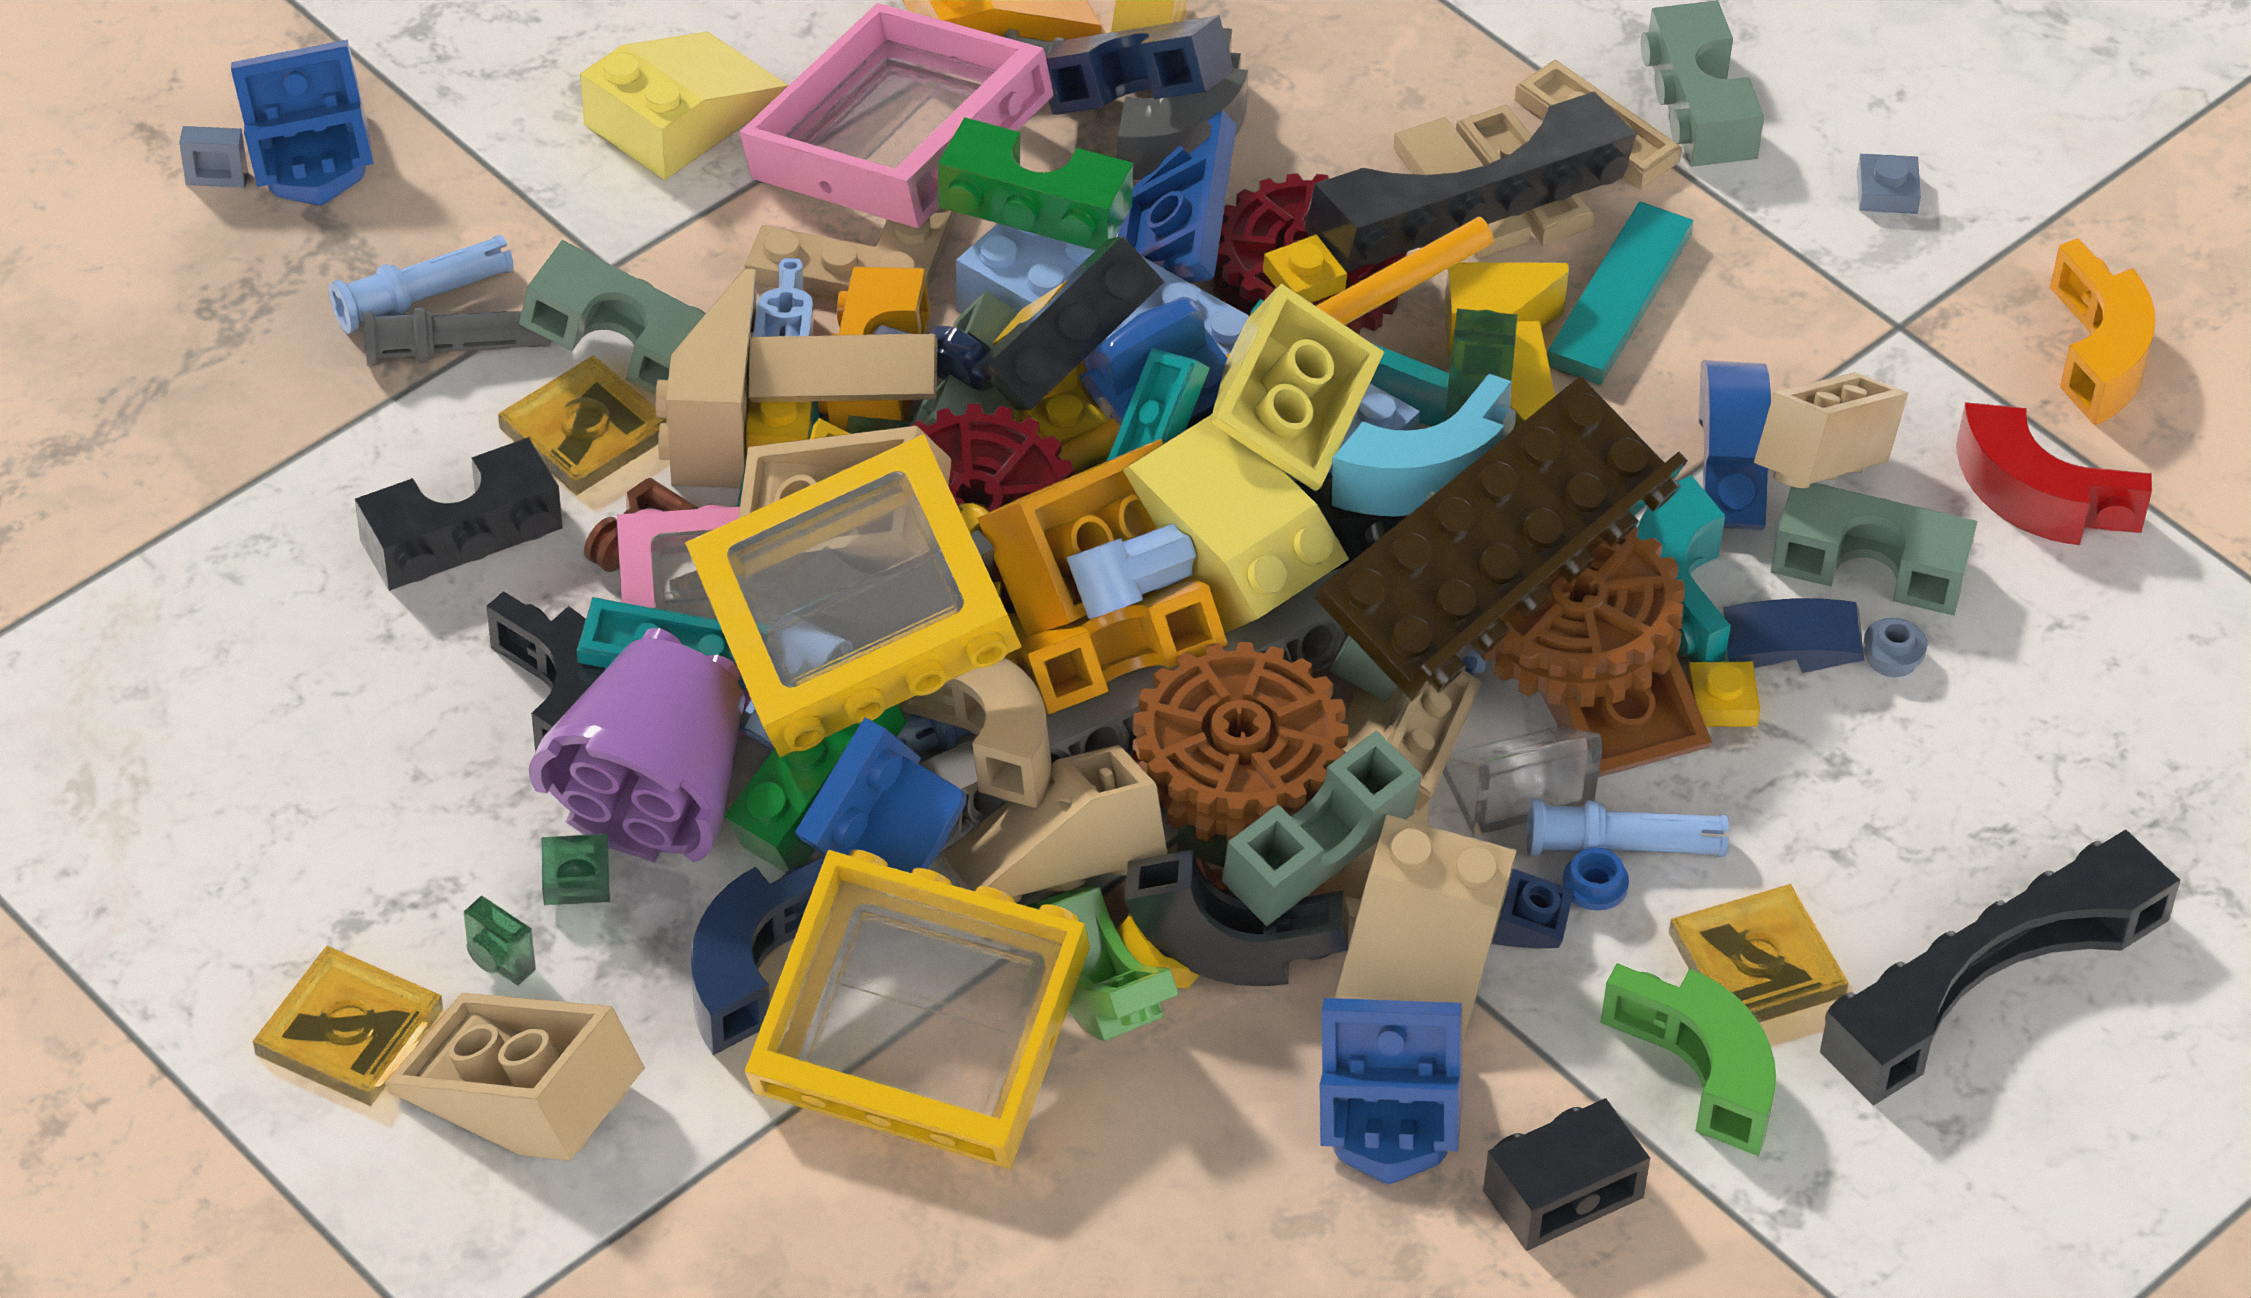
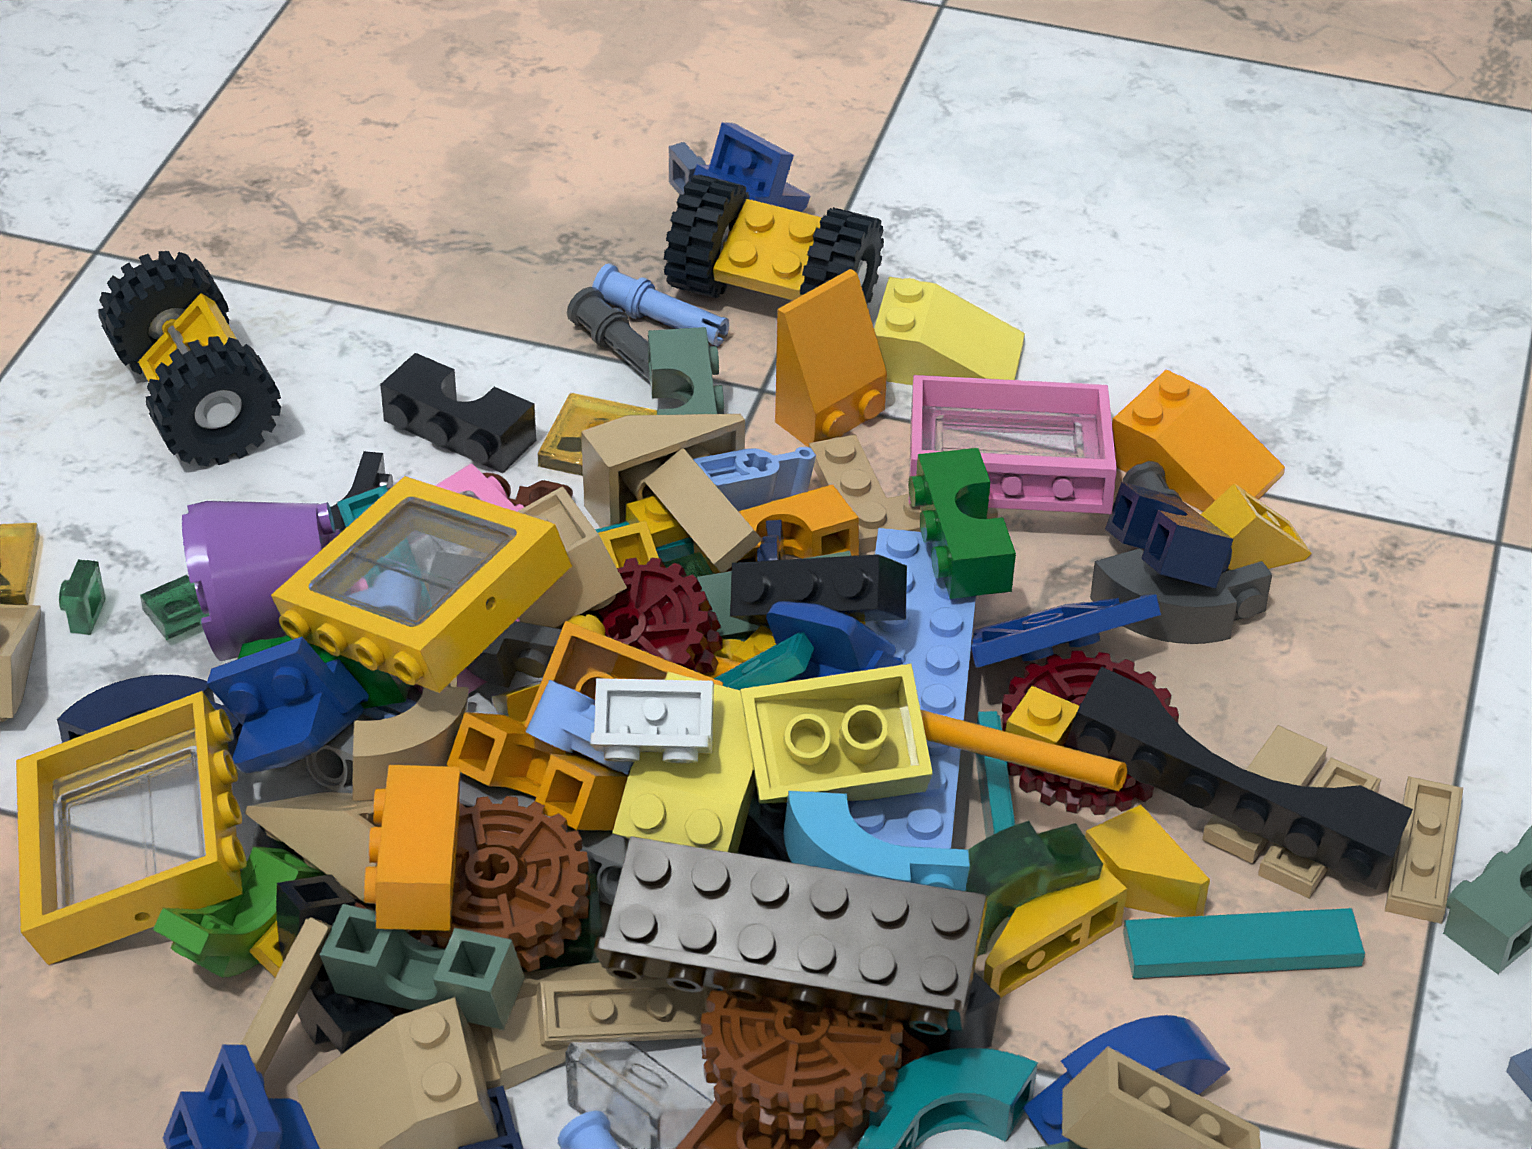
camera: 60 degrees right, 5 degrees down
none -> black plate [98,251,281,466]
none -> tan tile [240,917,332,1076]
none -> light orange brick [364,765,460,931]
none -> white bracket [590,678,714,763]
none -> black plate [664,174,884,304]
none -> light orange slope [775,269,887,447]

